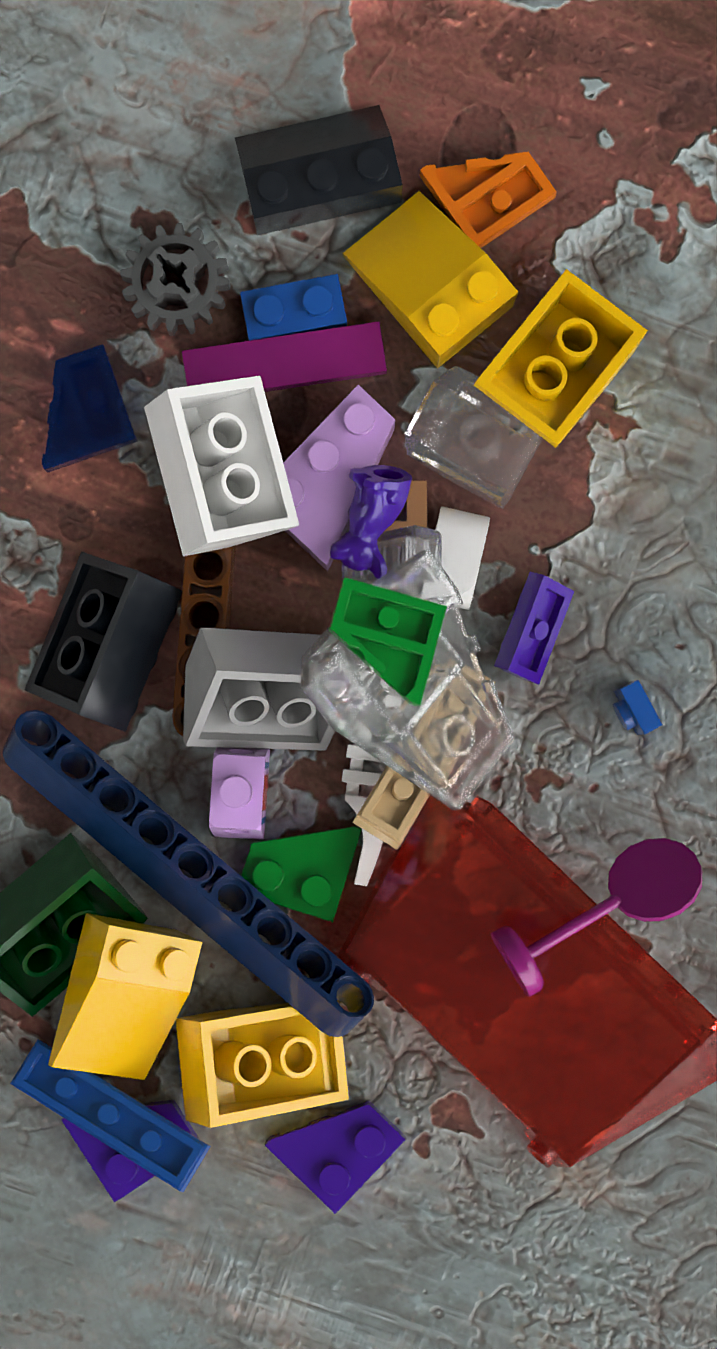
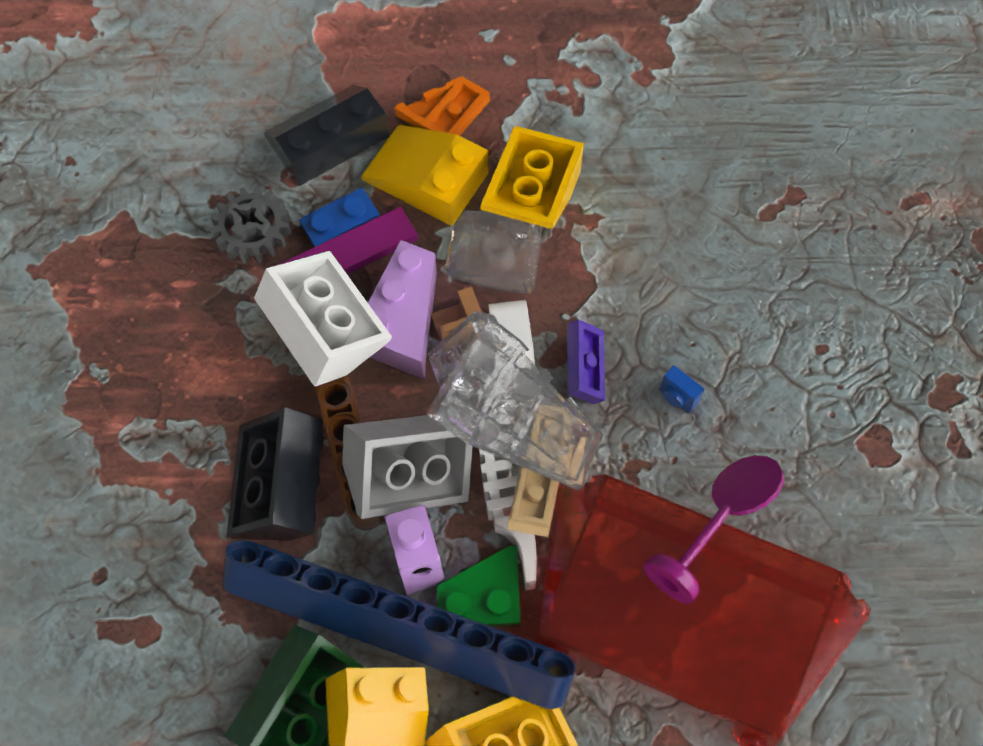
camera: 20 degrees left, 20 degrees down
clear blue wing [42,344,138,473] -> none
green wing [328,577,447,707] -> none
dark purple animal [330,465,412,580] -> none

